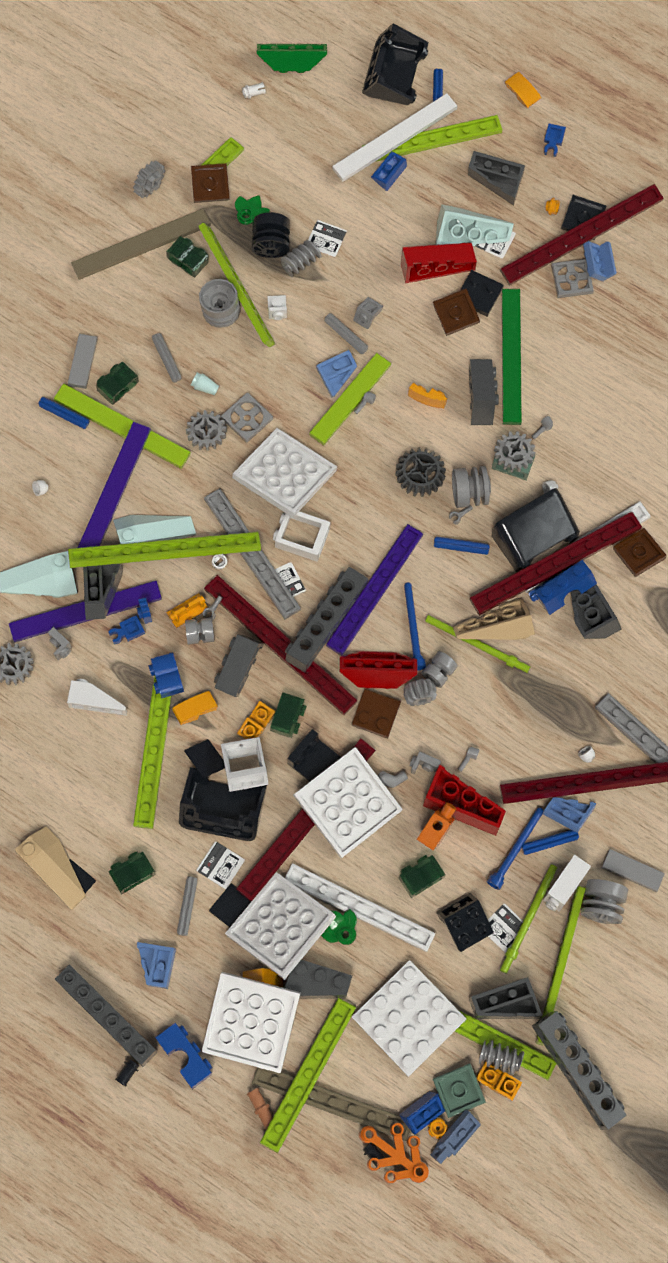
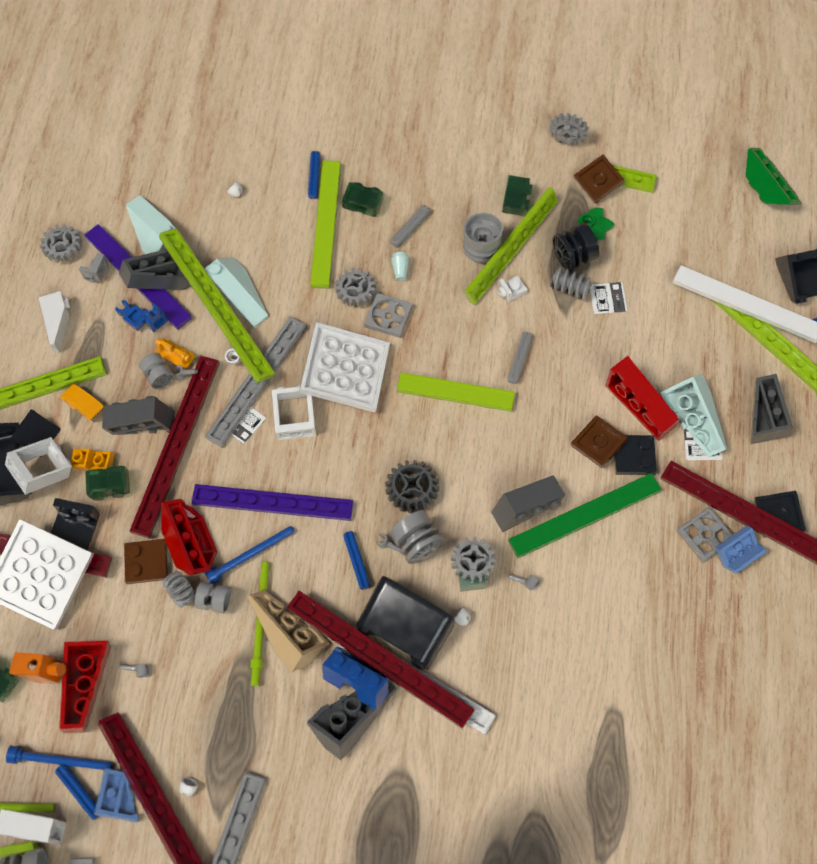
camera: 70 degrees right, 5 degrees down
light grey tile [68,334,98,389] -> none
dark tan tile [71,209,211,280] -> none
dark purple tile [78,422,151,548] -> none
blue brick [148,653,184,698] -> none
white pin [242,82,266,99] -> none
dark grey brick [285,567,368,673] -> none
medium blue wing [316,350,357,398] -> none
light grey bracket [353,297,383,329] -> none
light grey hand [354,392,376,414] -> none
blue slope [371,151,407,191] -> none
light grey arm [378,771,408,788] -> none
light orange slope [408,383,447,409] -> none
light grey bracket [409,752,441,774] -> none
light orange plate [546,198,560,215] -> none
reddish brown plate [613,528,667,577] -> none

